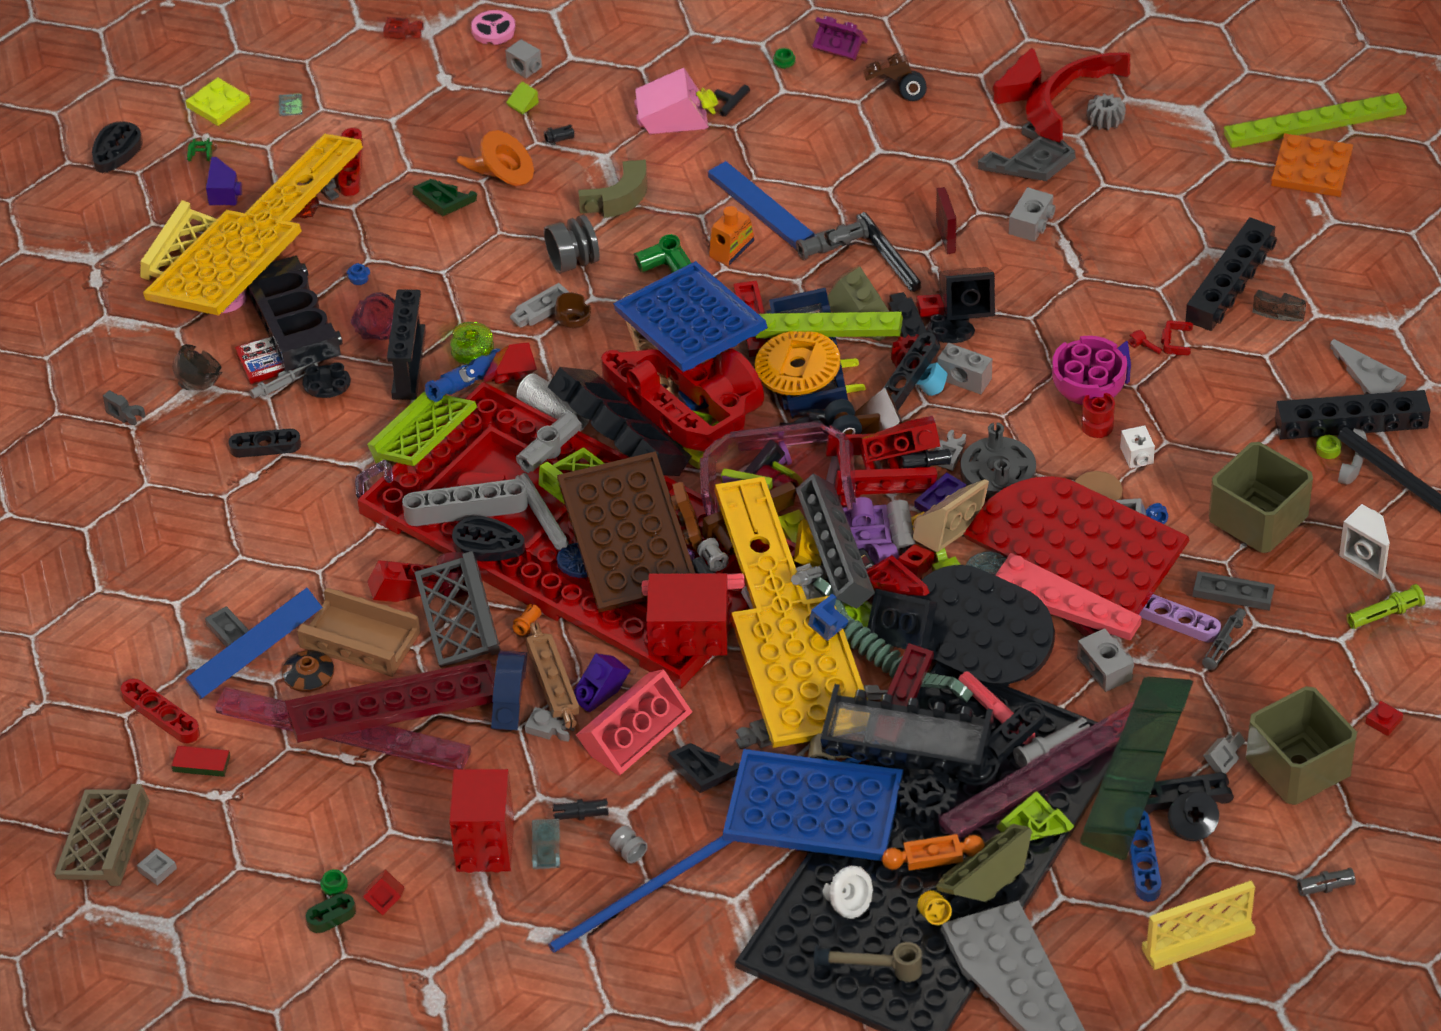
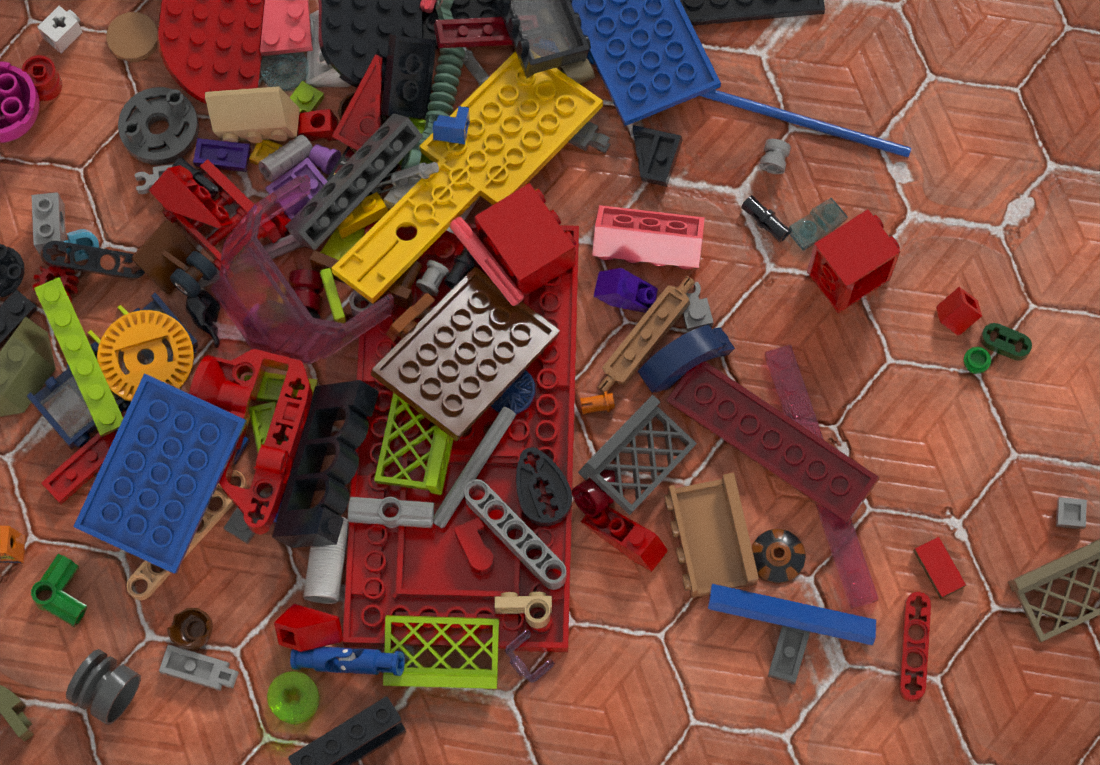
camera: 125 degrees left, 25 degrees up
none -> tan plate [495,592,552,628]

